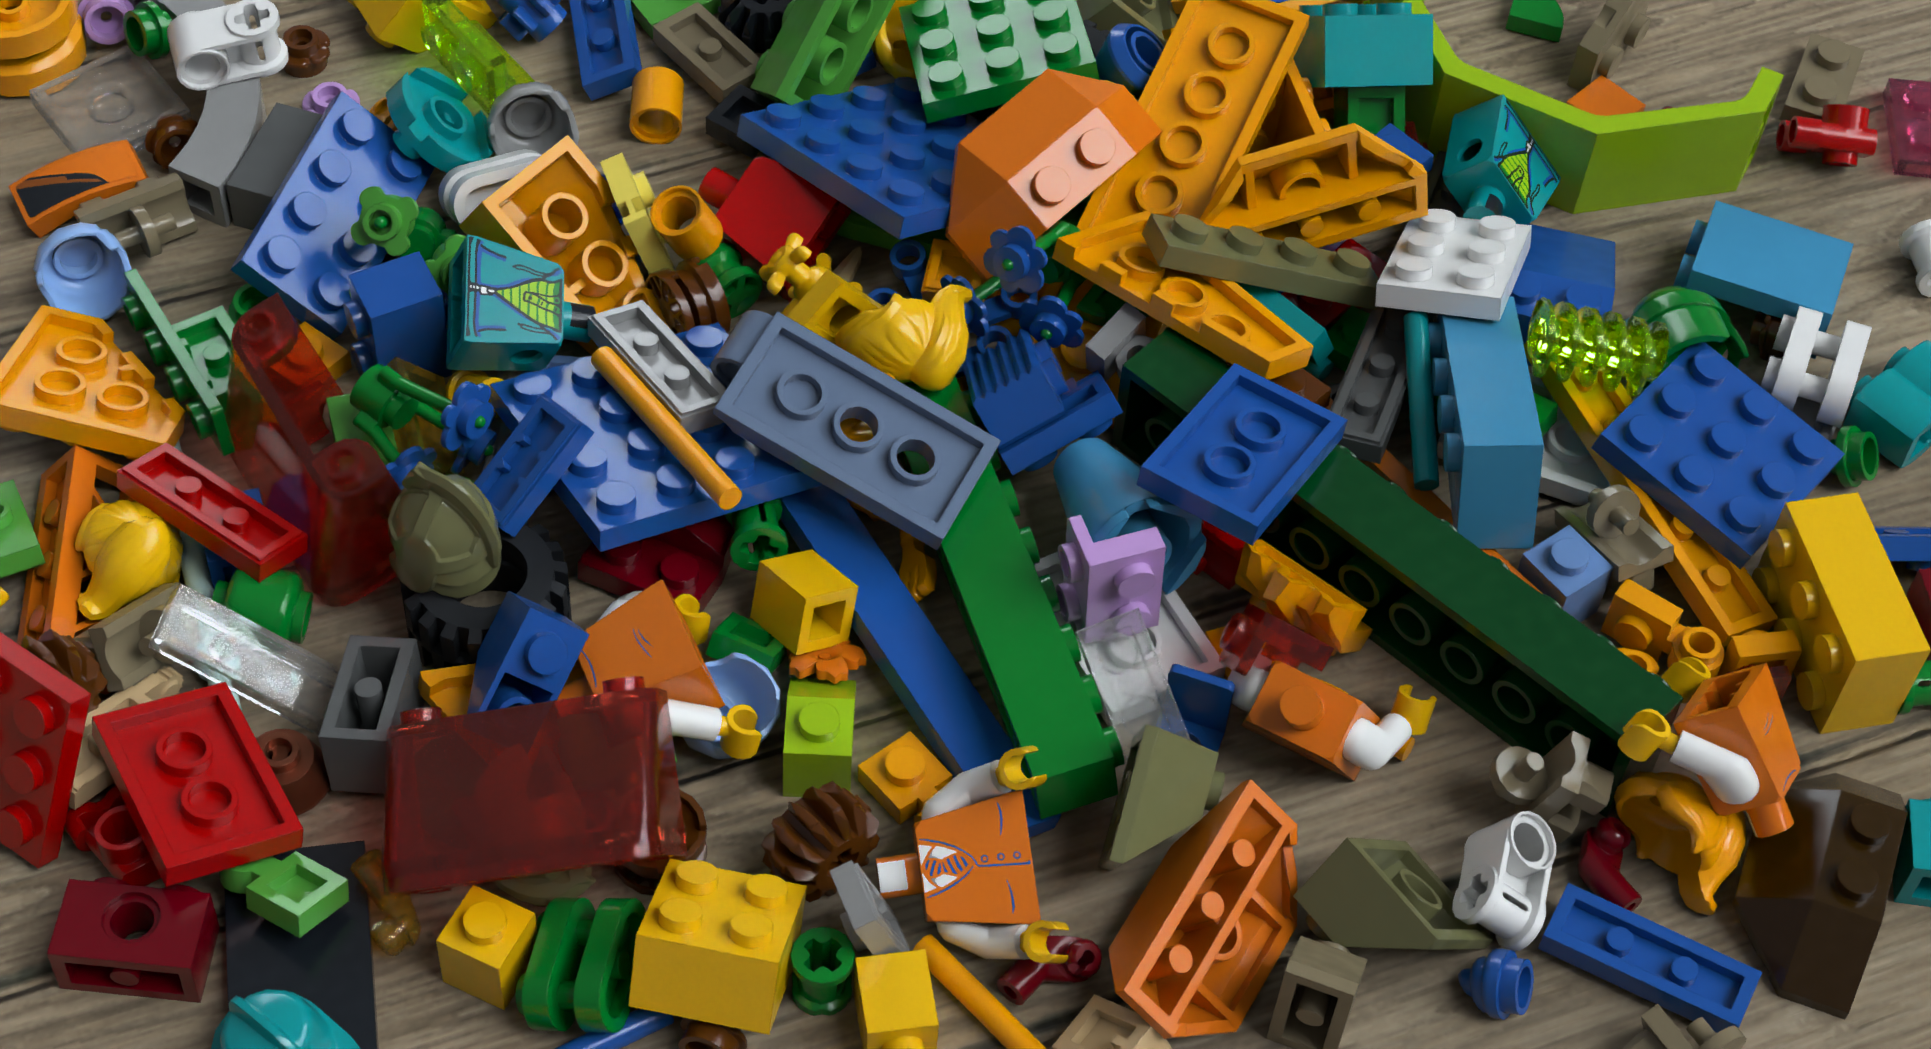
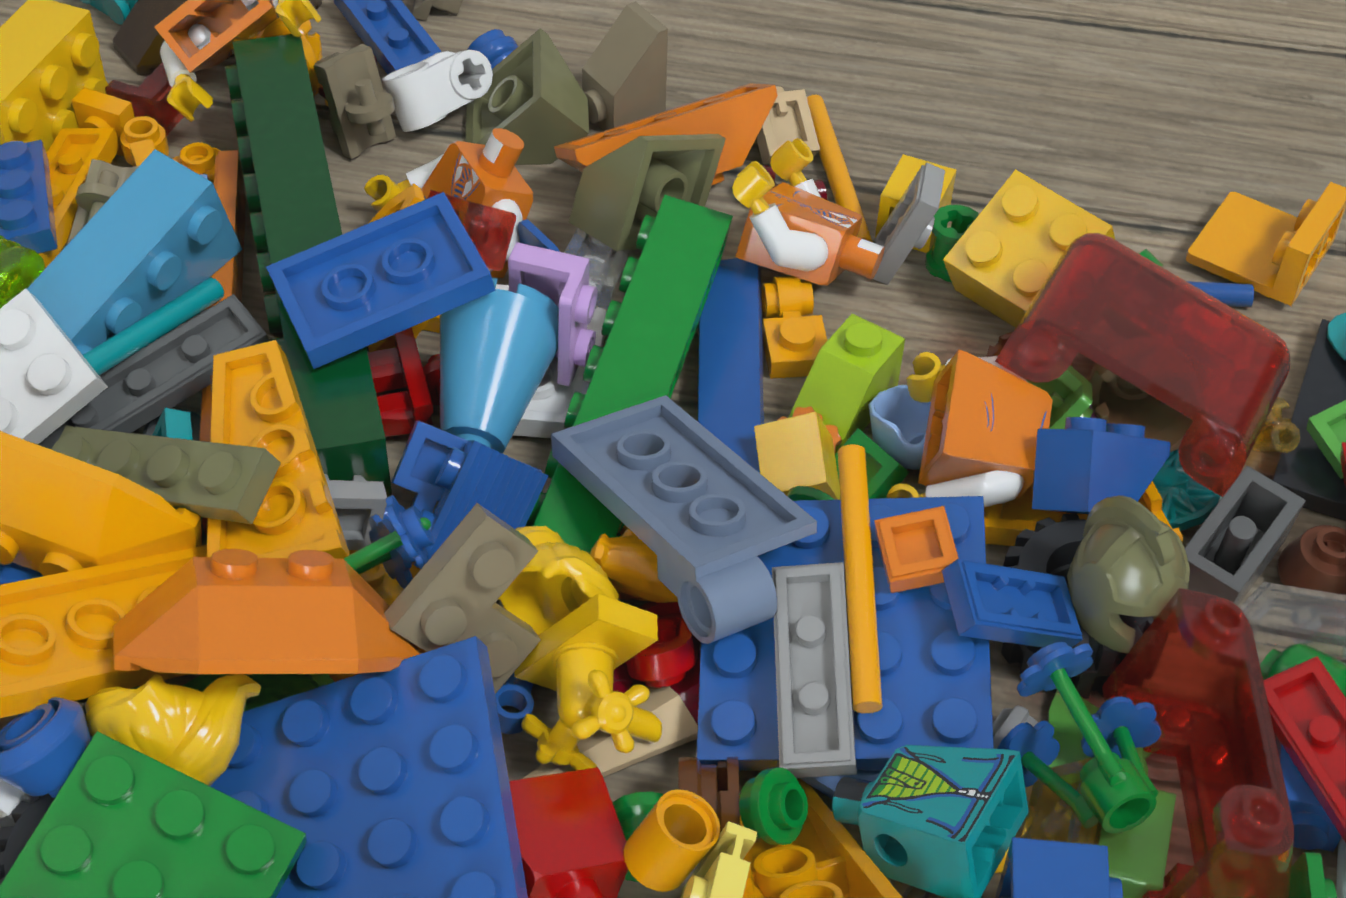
camera: 145 degrees left, 5 degrees down
reddish brown gear [761,781,880,903] -> none
none -> dark tan plate [384,503,541,694]
none -> green plate [739,767,808,845]
none -> orange tile [874,506,959,593]

